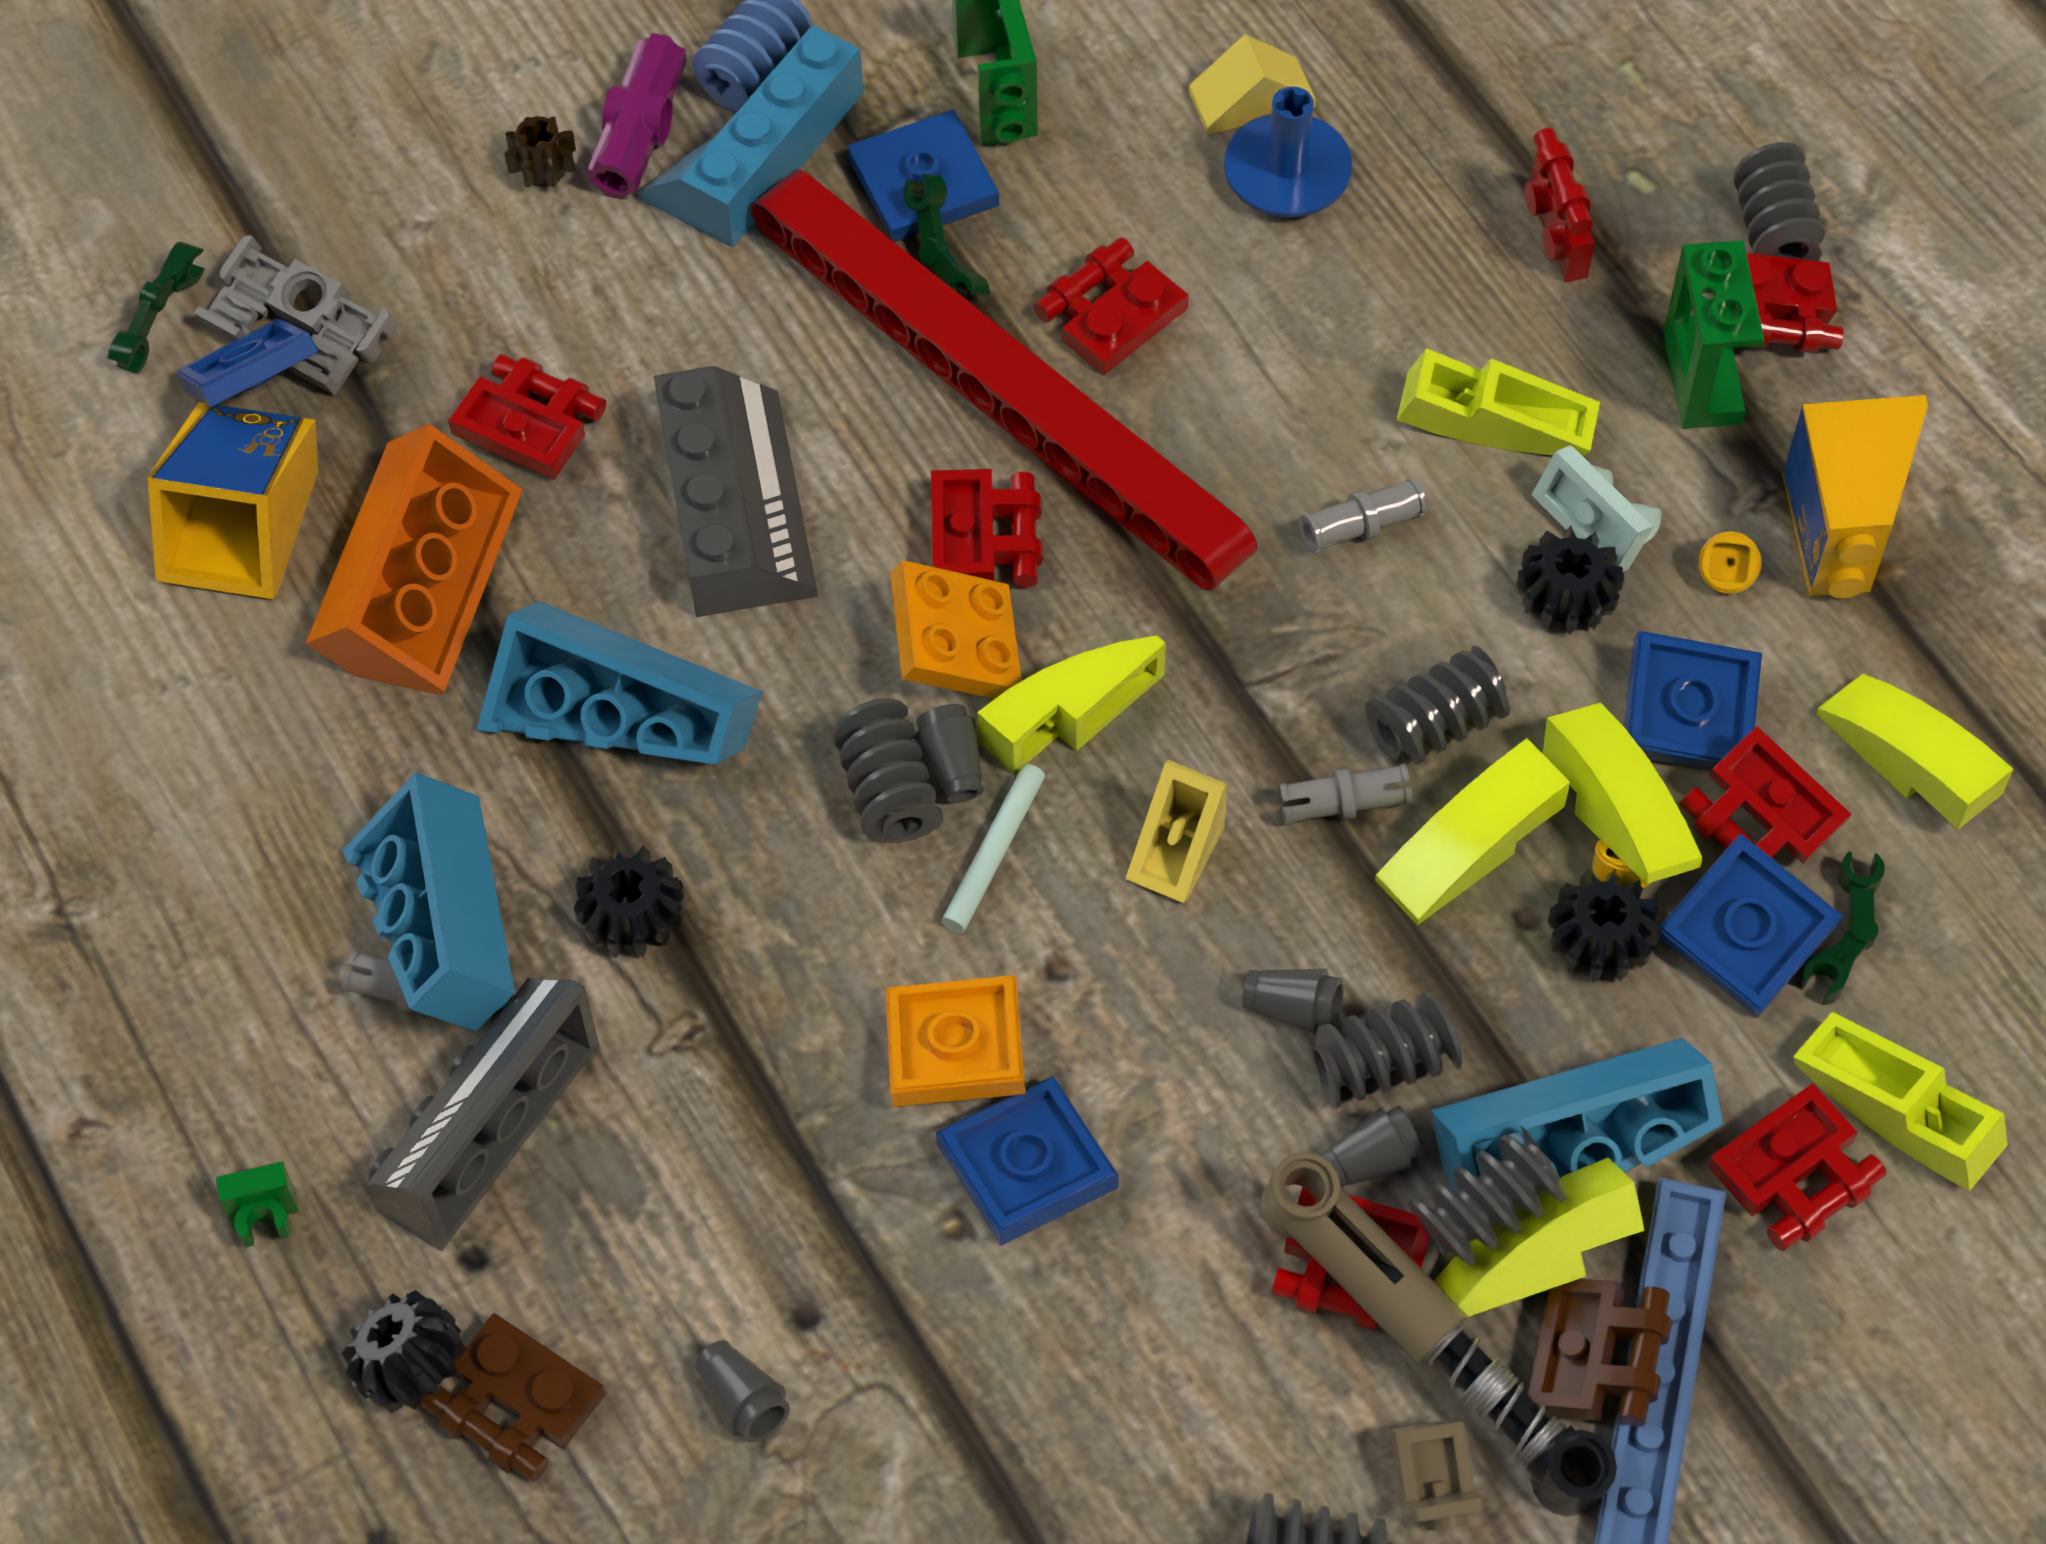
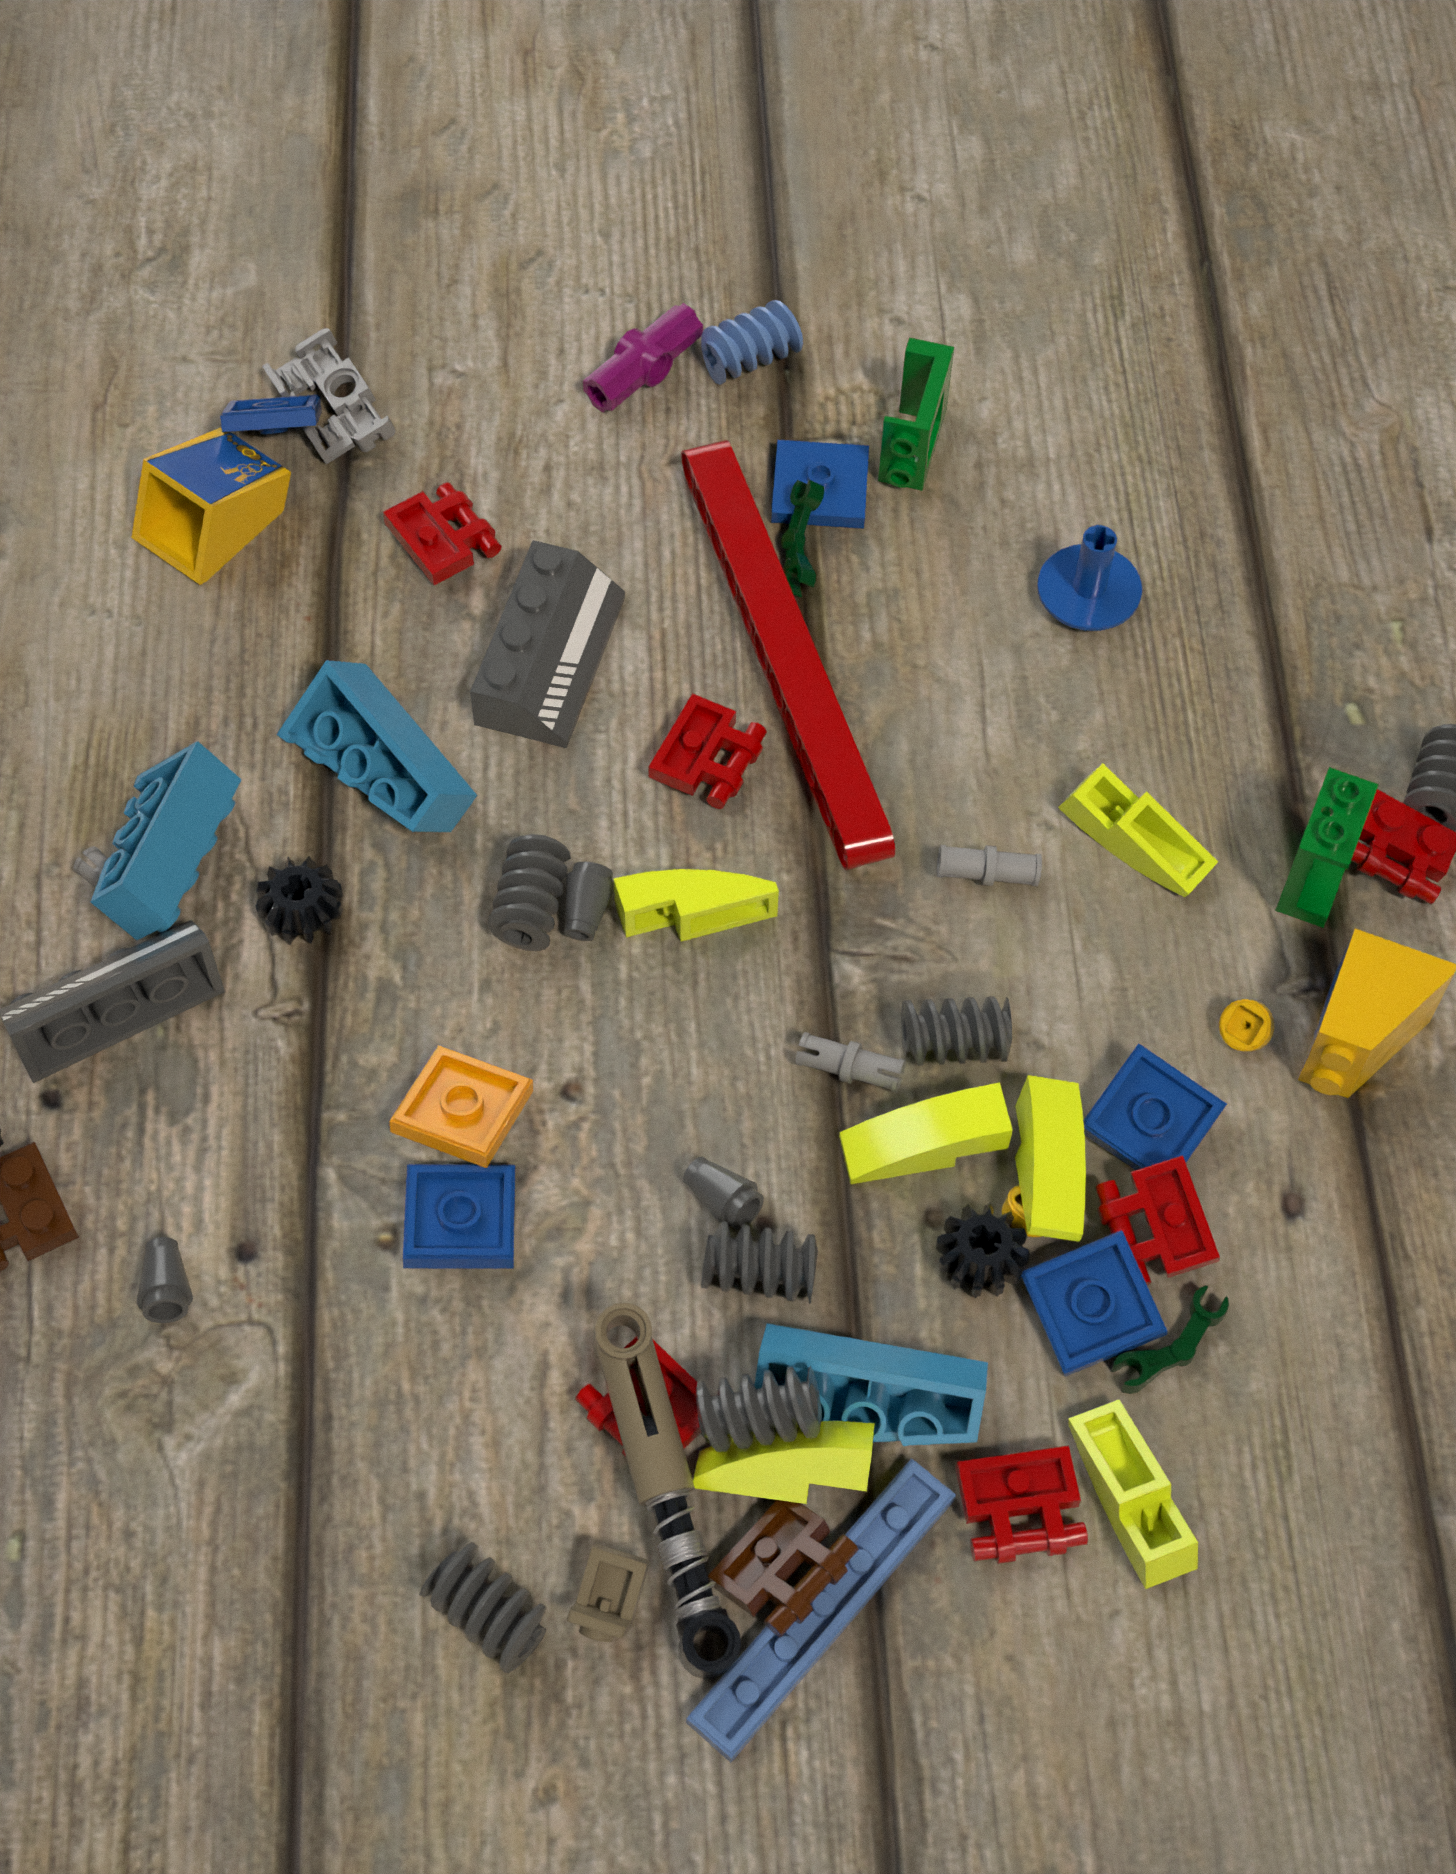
camera: 25 degrees right, 0 degrees up
dark green piece [108,242,205,374] -> none
orange slope [305,423,523,695] -> none
dark brown gear [504,116,576,188] -> none
dark azure wedge [637,25,864,248] -> none
light orange plate [890,560,1022,699] -> none
light aqua bar [941,764,1045,934] -> none
red plate [1033,237,1189,376] -> none
light yellow slope [1125,760,1228,903] -> none
light yellow slope [1189,34,1316,135] -> none
dark grey cone [1318,1106,1424,1188] -> none
black gear [1516,525,1624,635] -> none
red plate [1524,128,1595,283] -> none
light aqua tile [1531,445,1661,572] -> none
neon yellow slope [1816,674,2014,830] -> none

